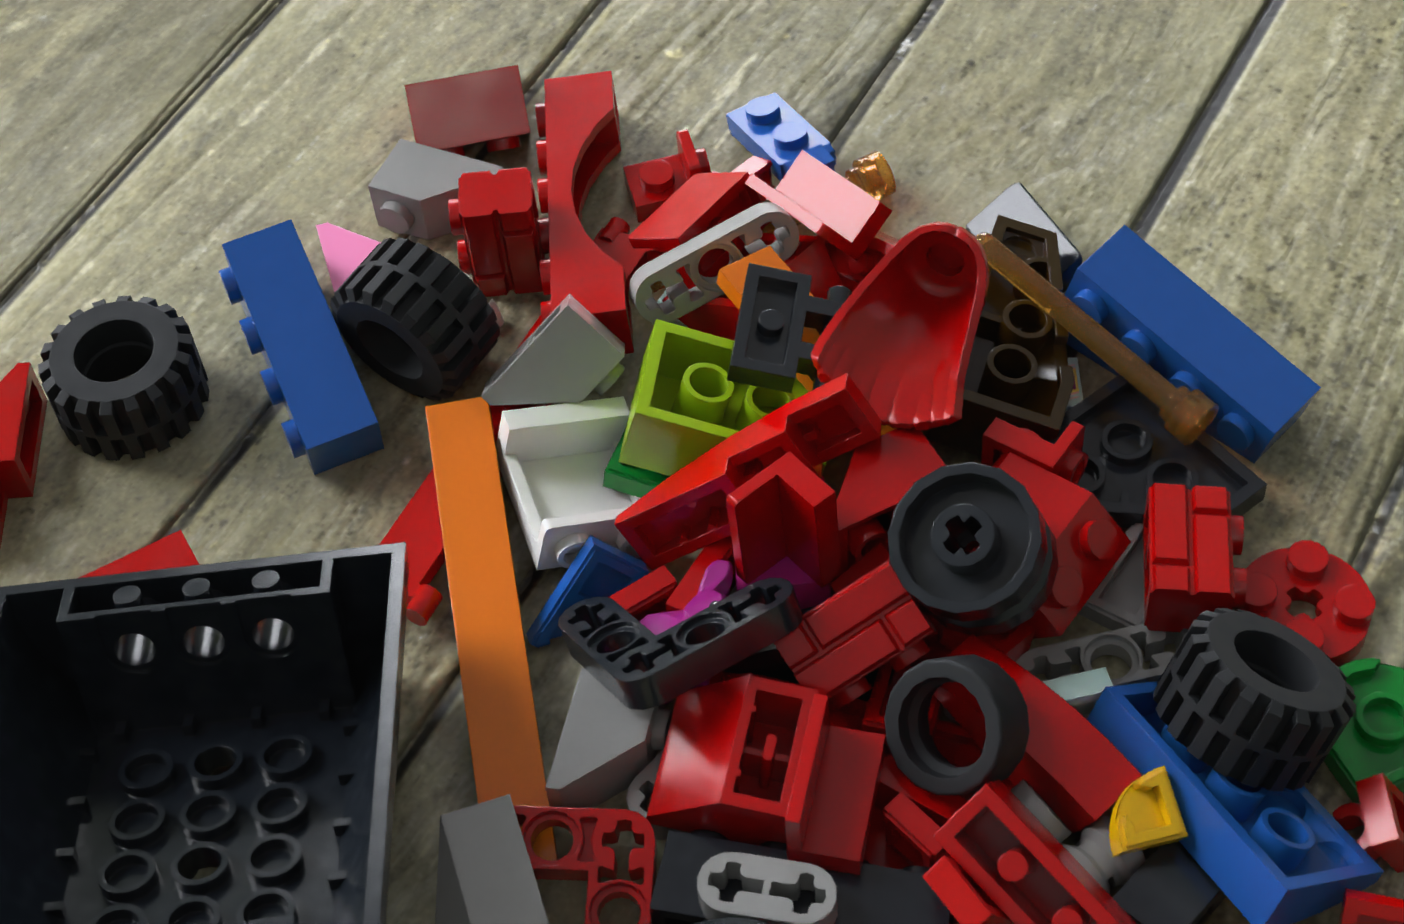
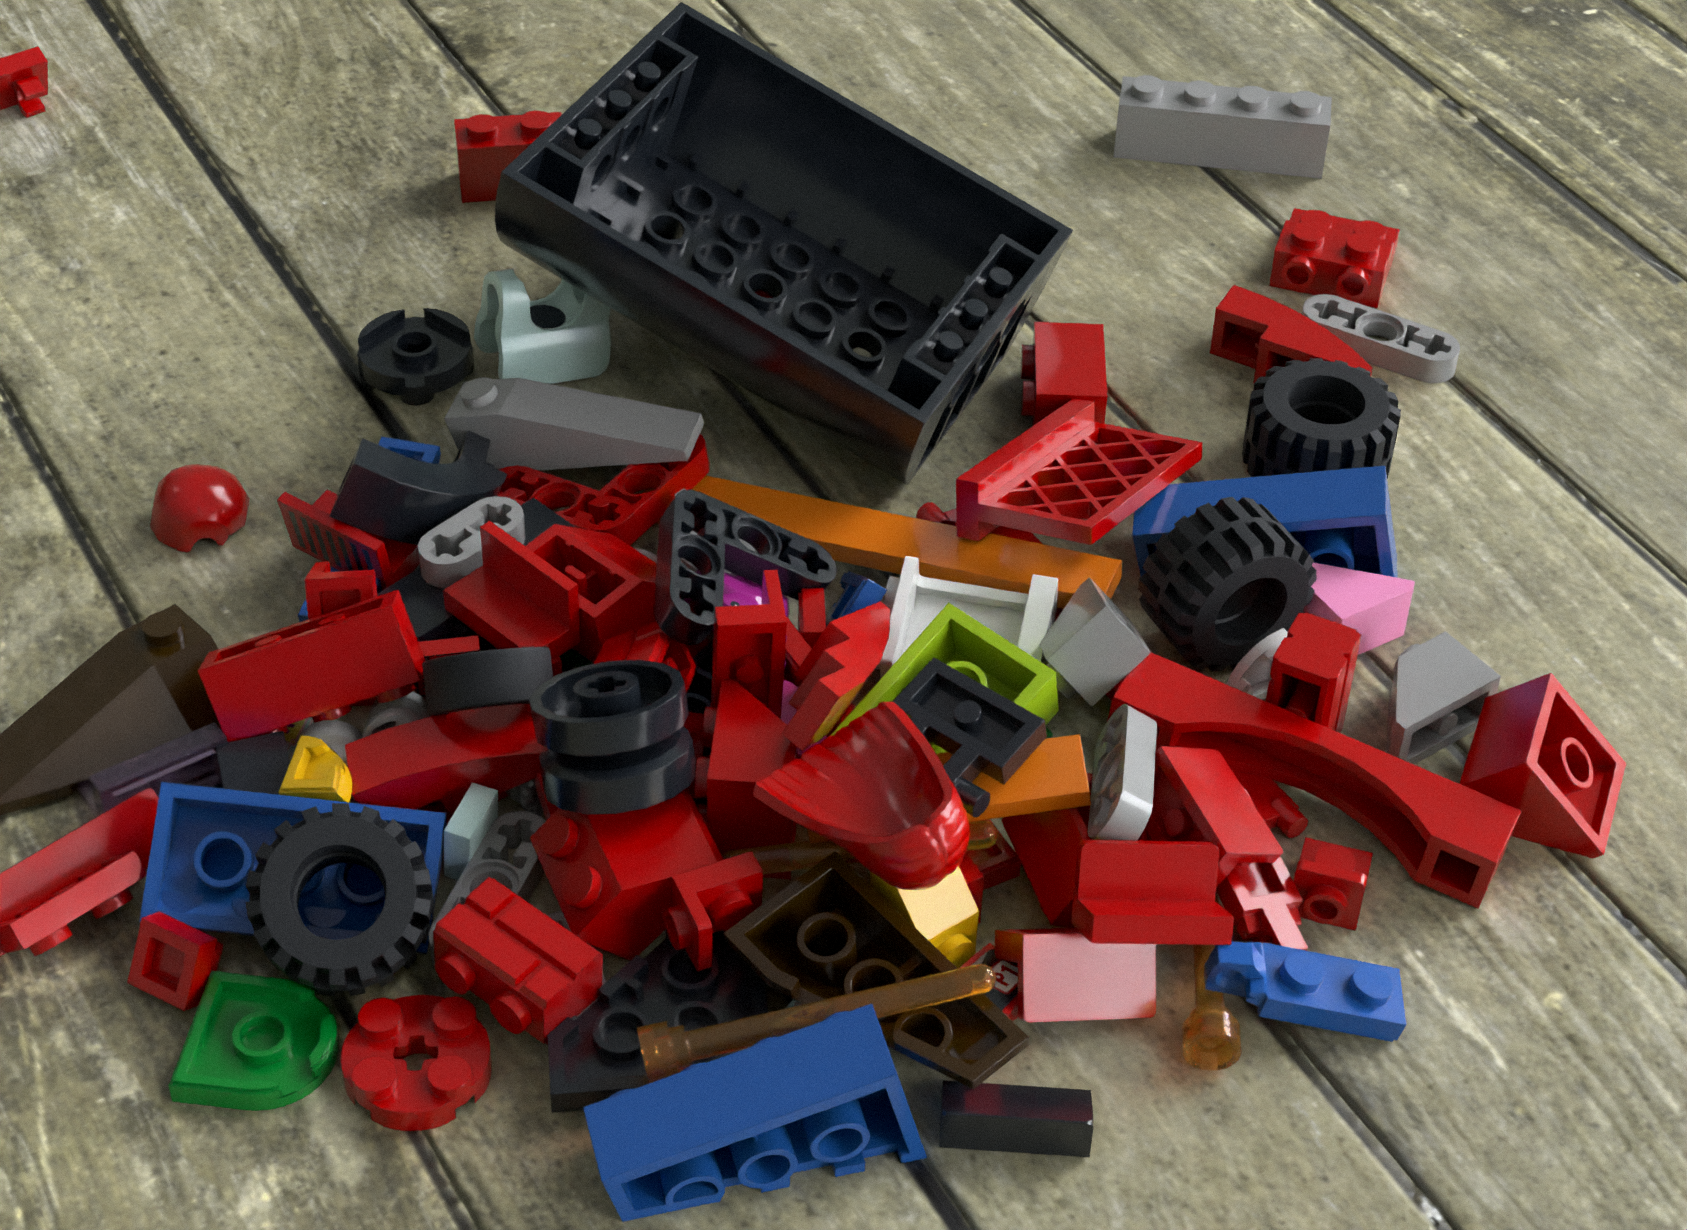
camera: 115 degrees right, 10 degrees down
none -> red fence [956,398,1203,545]

